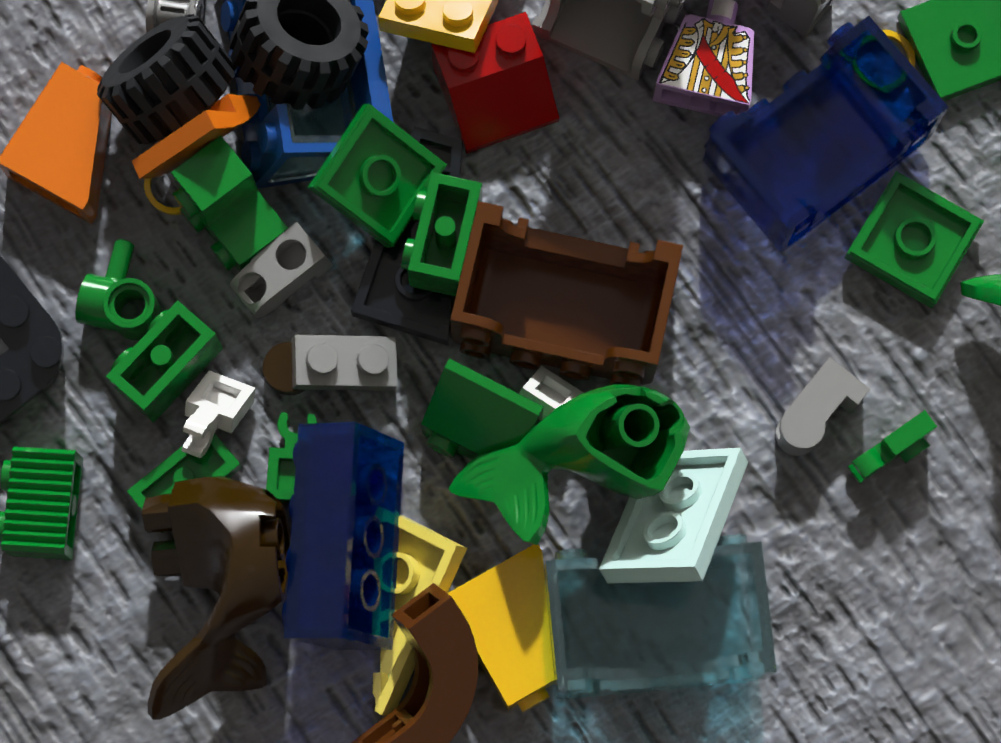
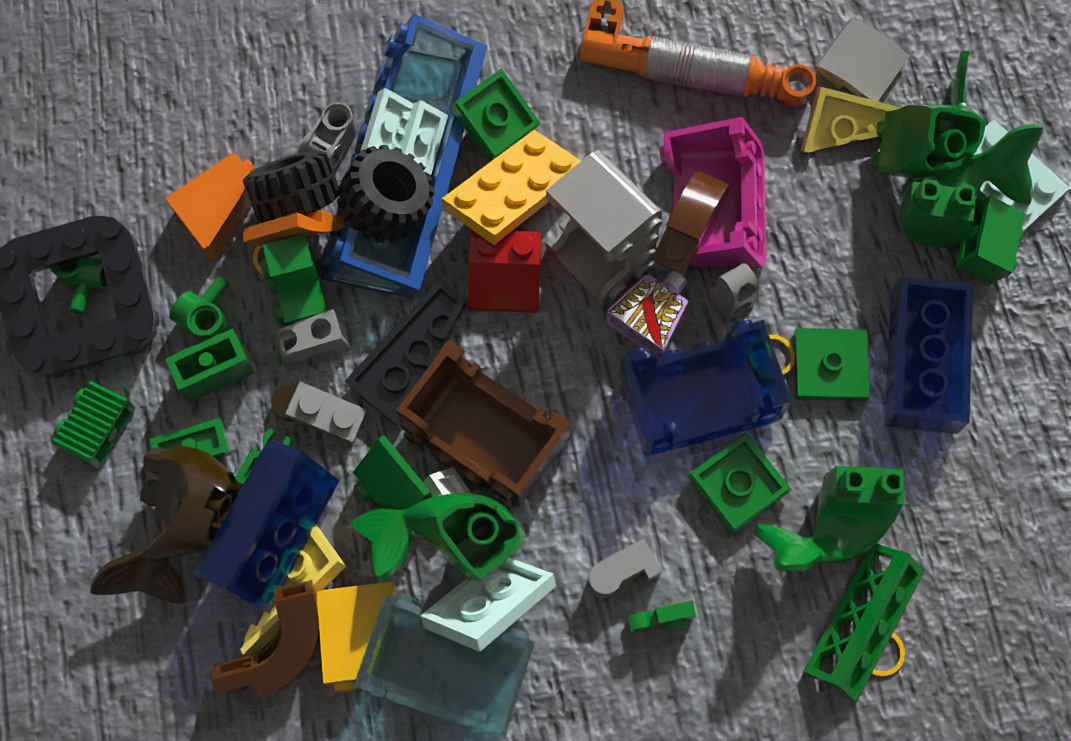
camera: 25 degrees right, 5 degrees down
white plate [181,370,255,458] -> none
green plate [307,103,447,248] -> none
green brick [401,172,482,296] -> none

